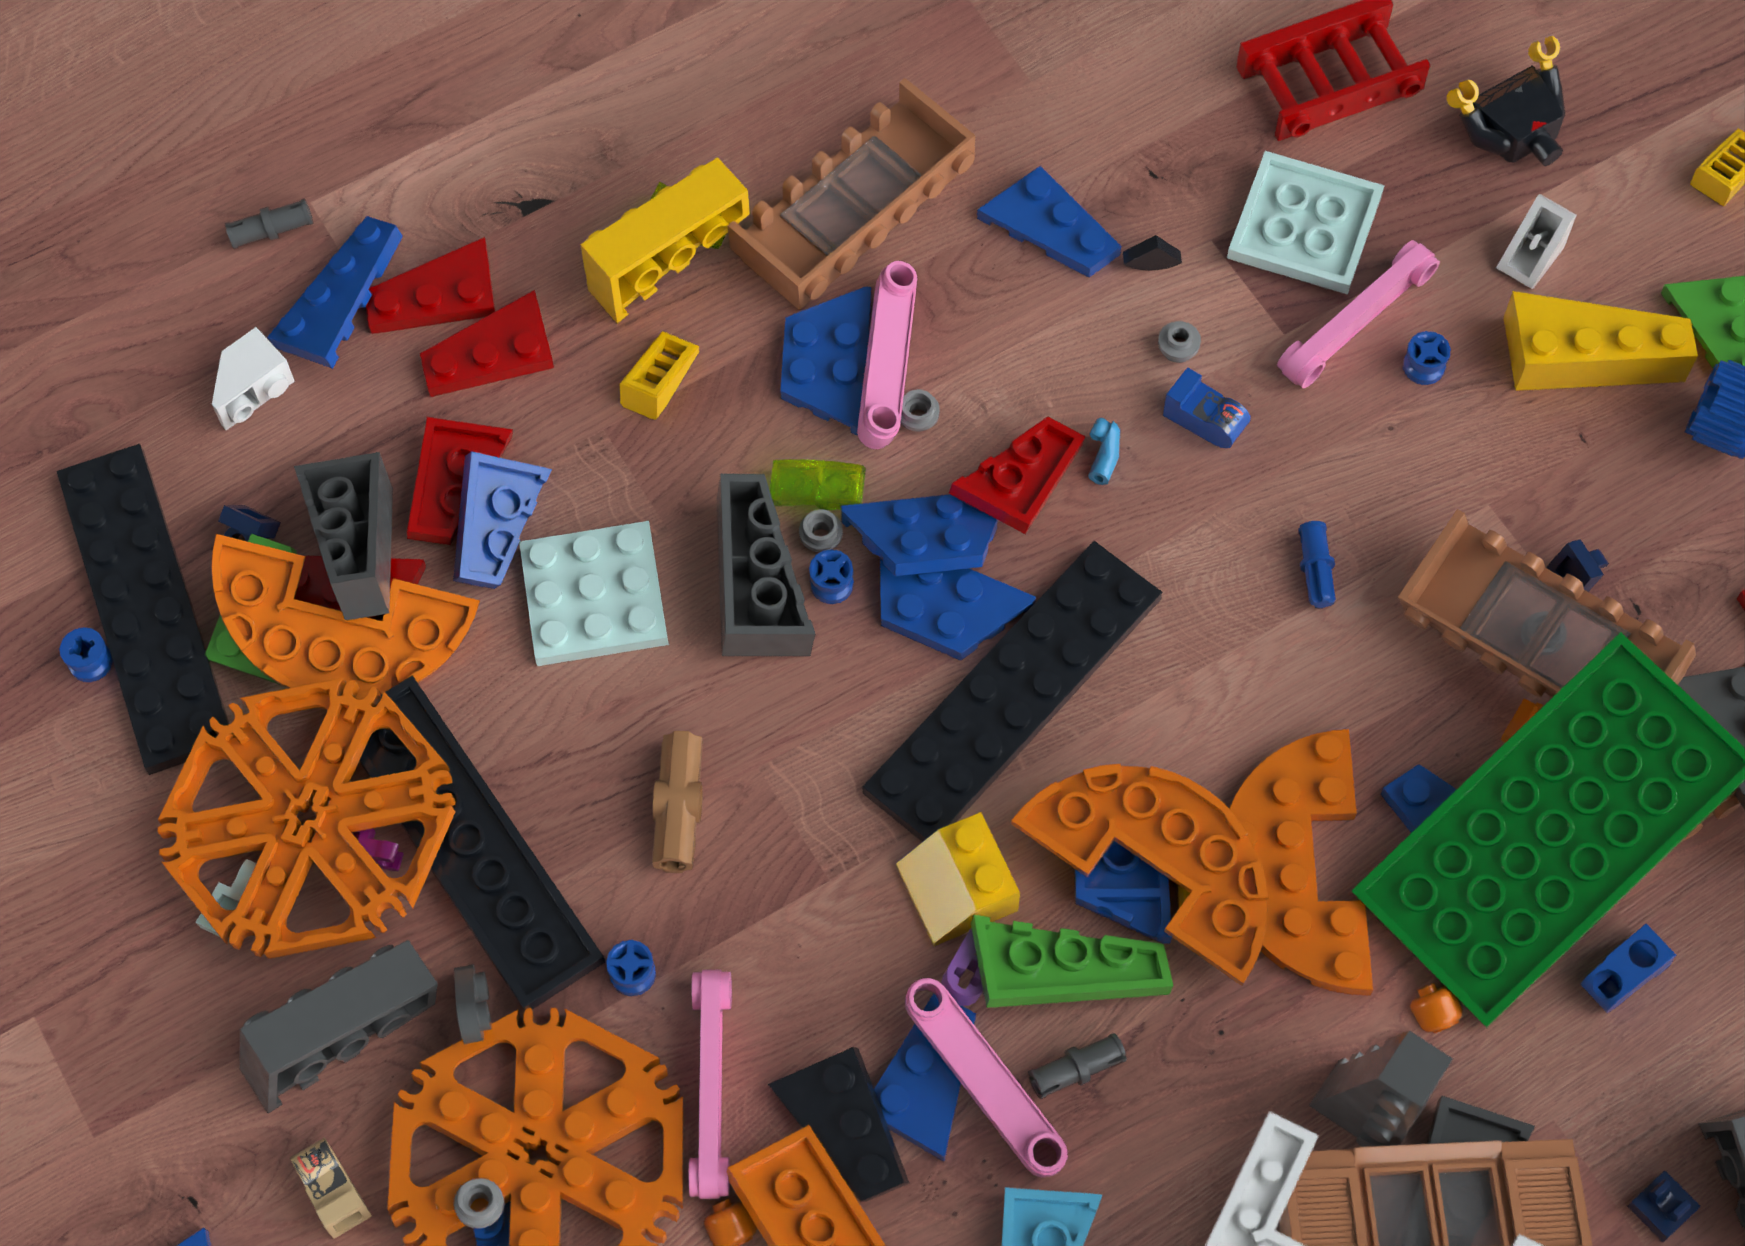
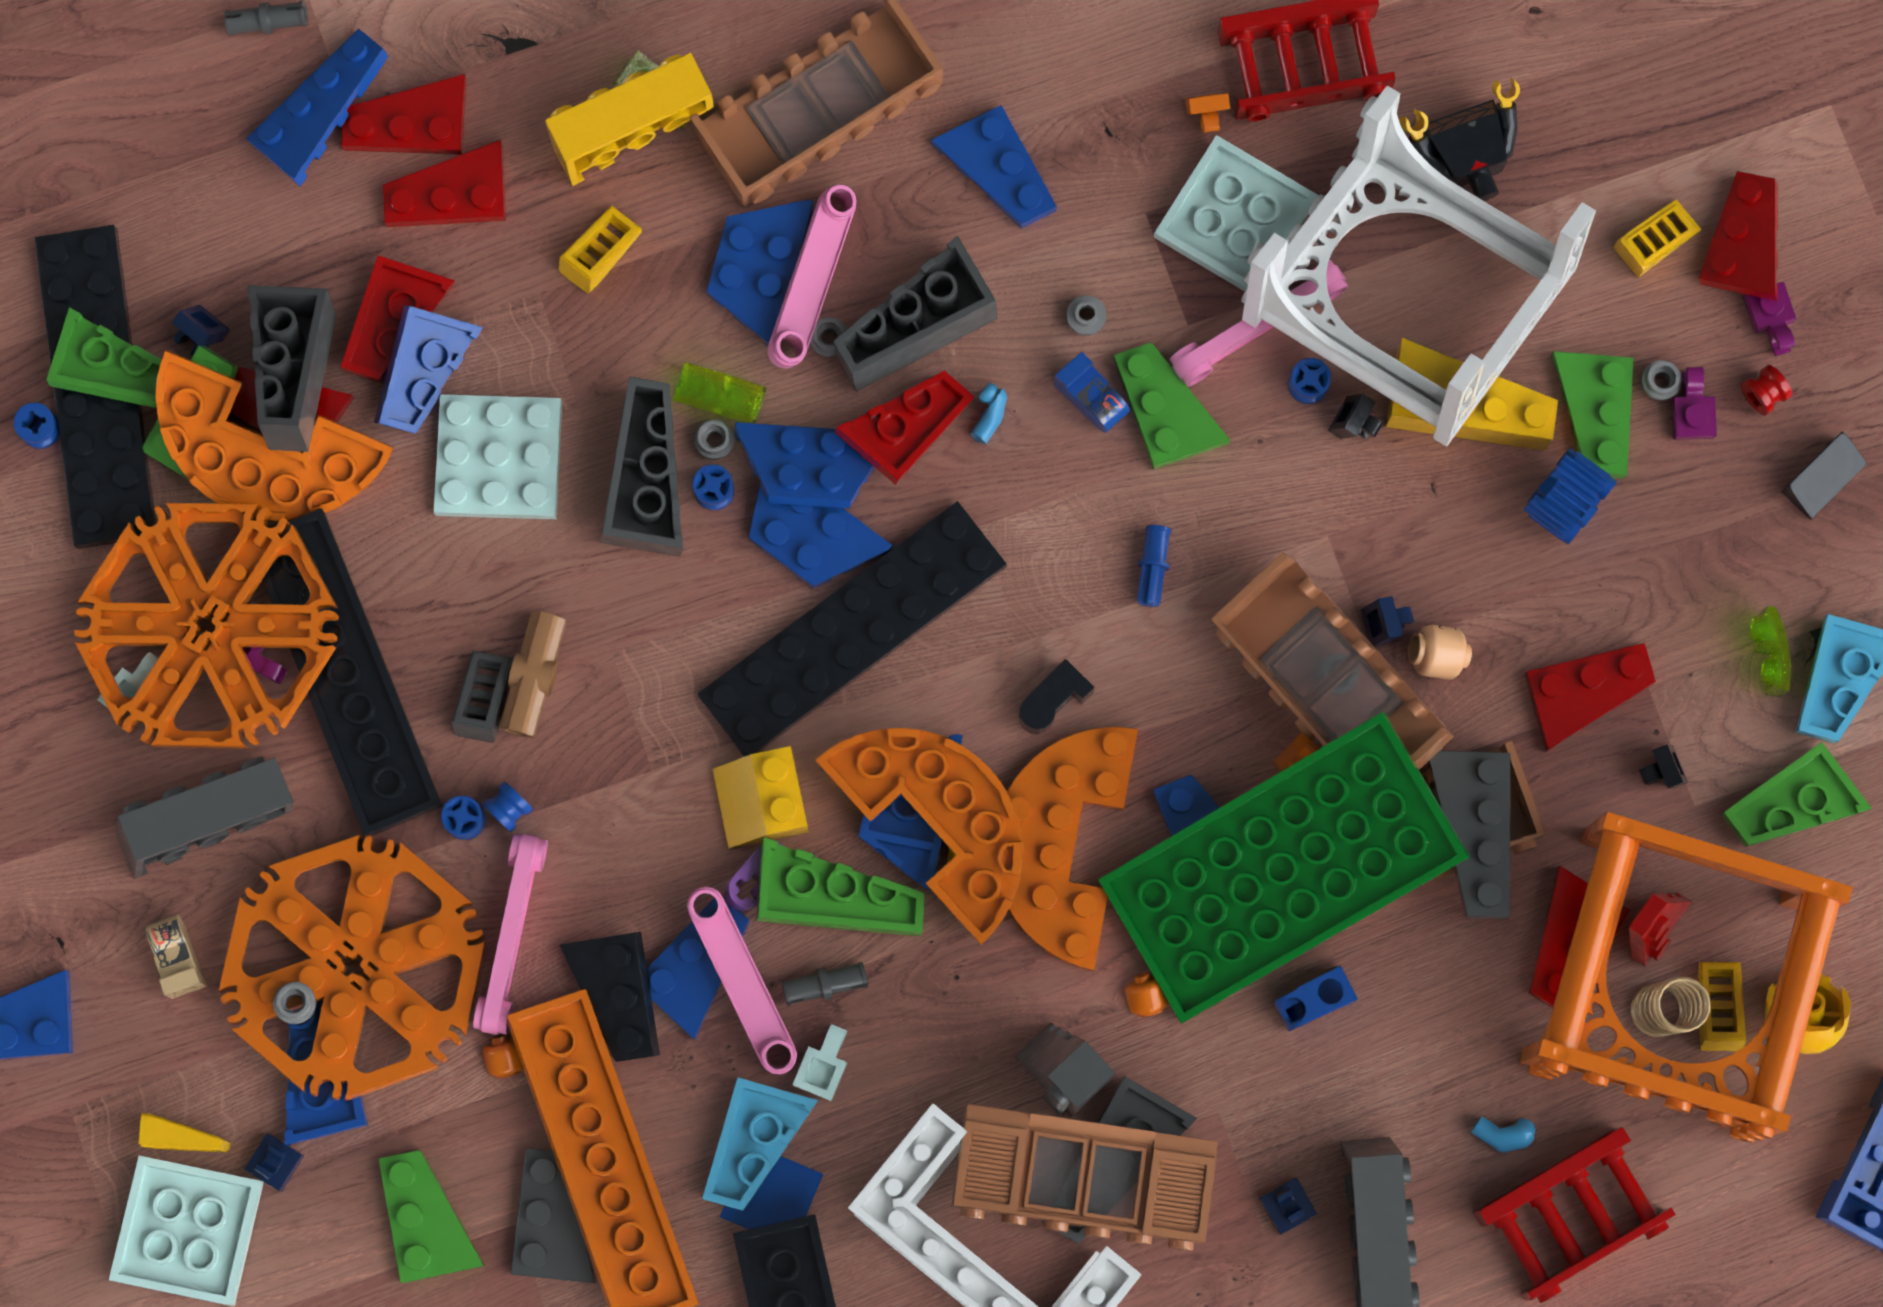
camera: 10 degrees right, 15 degrees up
white slope [212,327,295,430] -> none
dark grey plate [454,964,492,1044] -> none
black tile [1122,235,1182,271] -> none
white slope [1496,194,1576,289] -> none
none -> bright green wing [46,307,162,408]
none -> dark grey slope [452,650,513,743]
none -> blue wheel [481,781,534,833]
none -> light aqua plate [793,1024,848,1101]
none -> dark grey wedge [834,235,998,392]
none -> black leg [1019,659,1095,734]
none -> bright green wing [1113,342,1230,469]
none -> orange tile [1184,92,1230,133]
none -> white arch [1241,86,1596,447]
none -> black tile [1328,394,1383,439]
none -> light nougat head [1408,624,1472,680]

